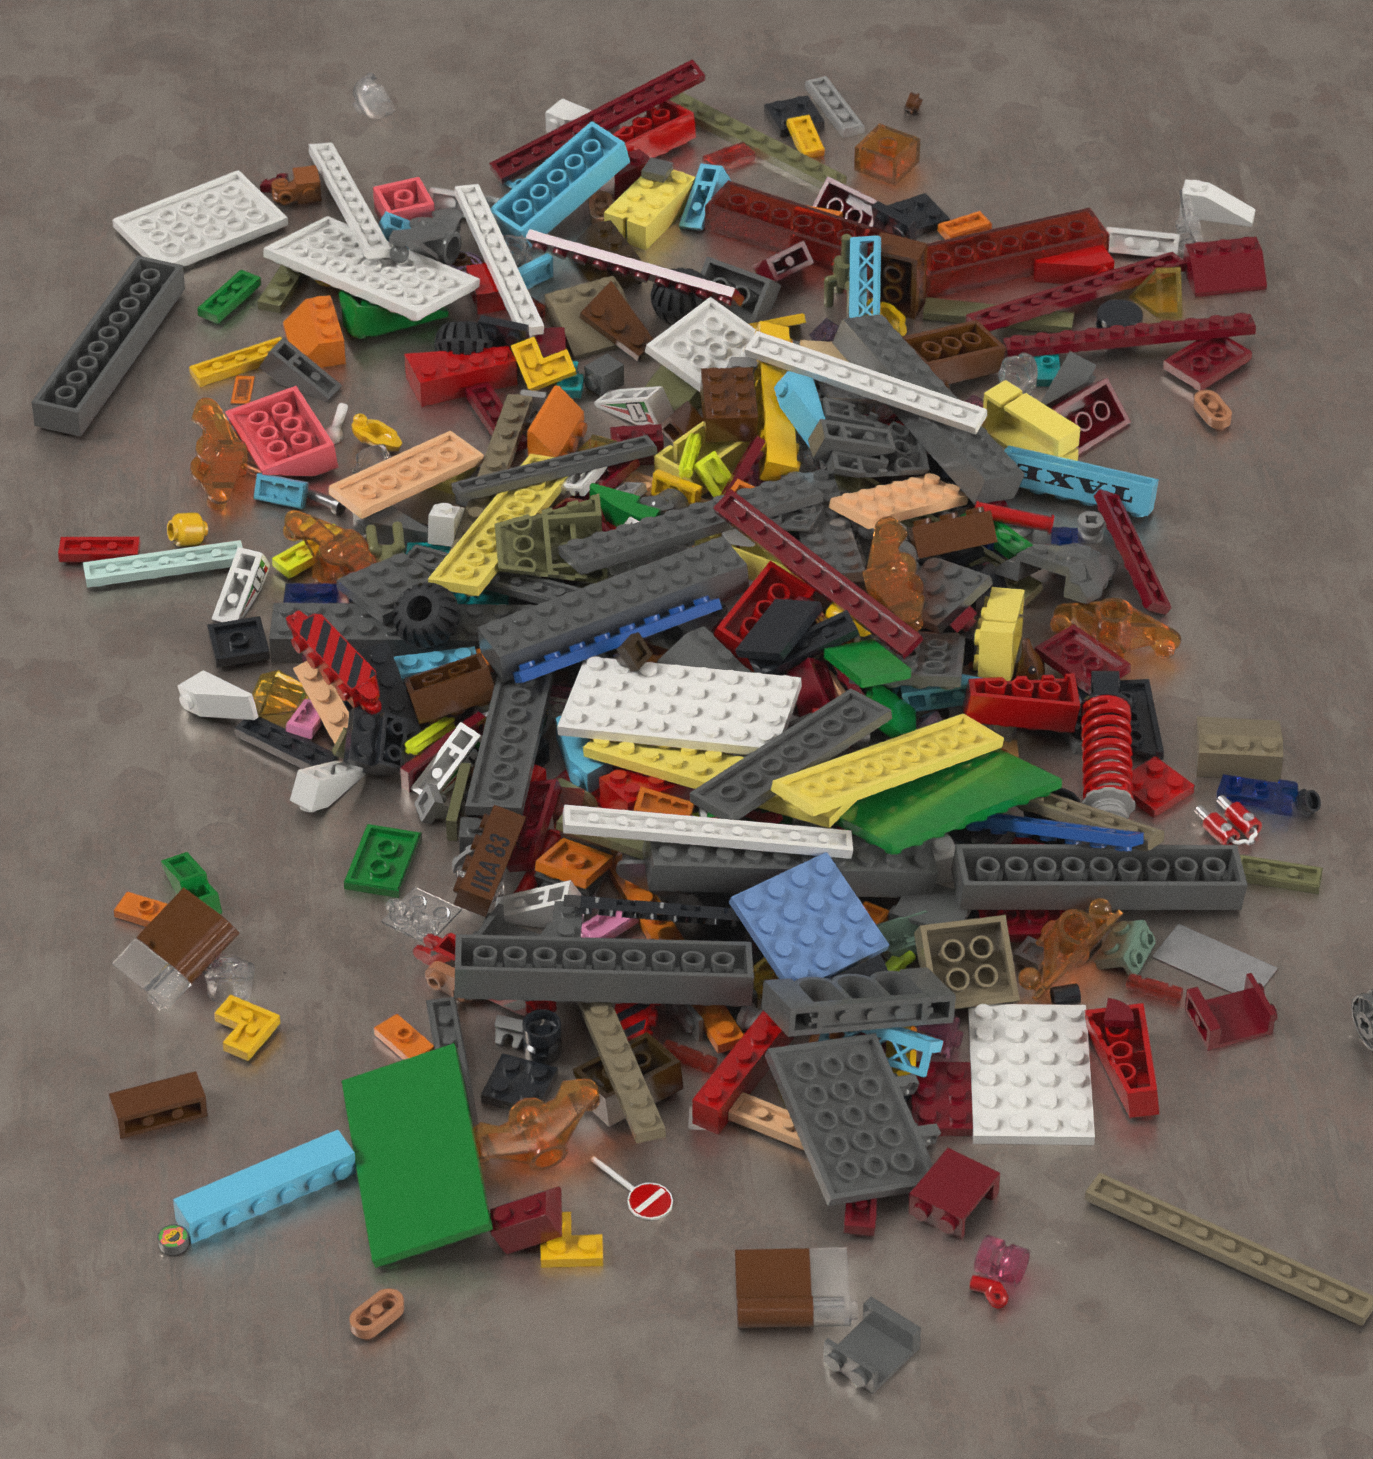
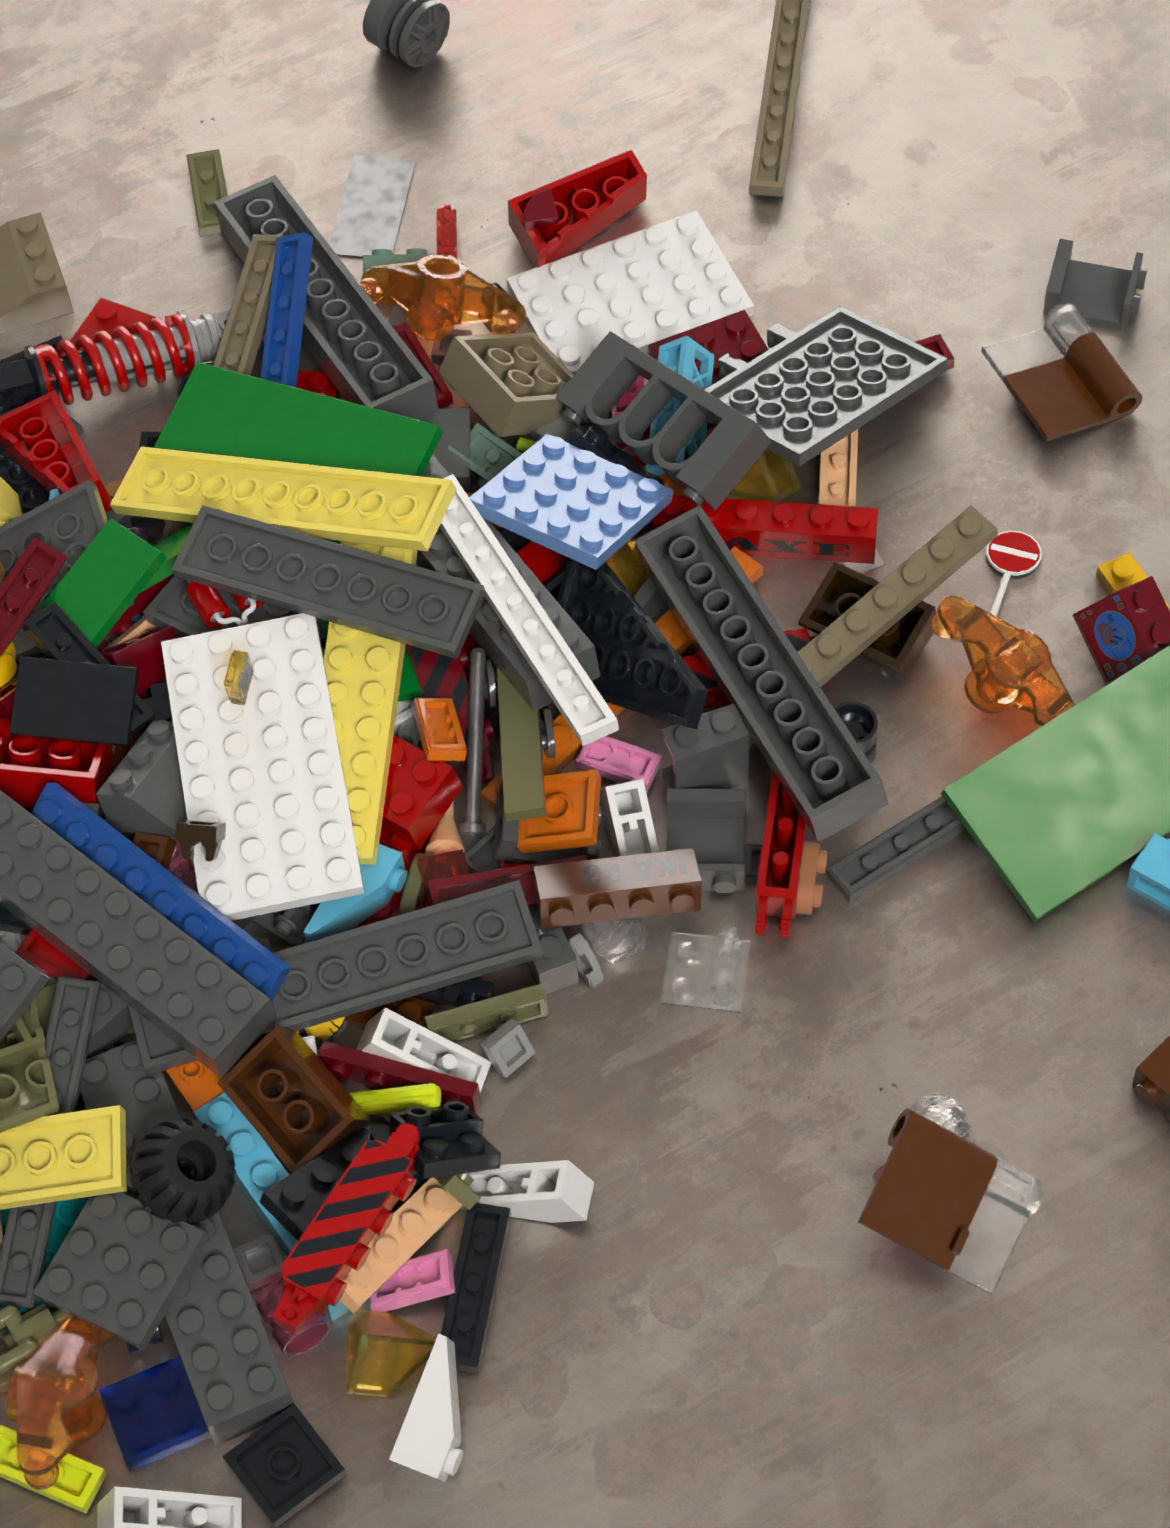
camera: 110 degrees left, 15 degrees up
orange plate [114,892,167,927] -> none
green slope [161,852,222,914] -> none
yellow plate [214,994,281,1061] -> none
green tile [344,824,422,898] -> none
orange plate [374,1014,434,1060] -> none
black plate [481,1053,558,1117] -> none
clear red axle [663,1040,718,1074] -> none
dark red panel [909,1148,1000,1239] -> none
red arm [969,1275,1009,1308] -> none
clear pink wheel [974,1234,1030,1287] -> none
dark red panel [1184,973,1277,1051] -> none
red piece [1195,795,1262,846] -> none
clear blue plate [1216,774,1299,816] -> none
black plate [1295,789,1321,816] -> none
none -> clear yellow tile [224,650,254,705]

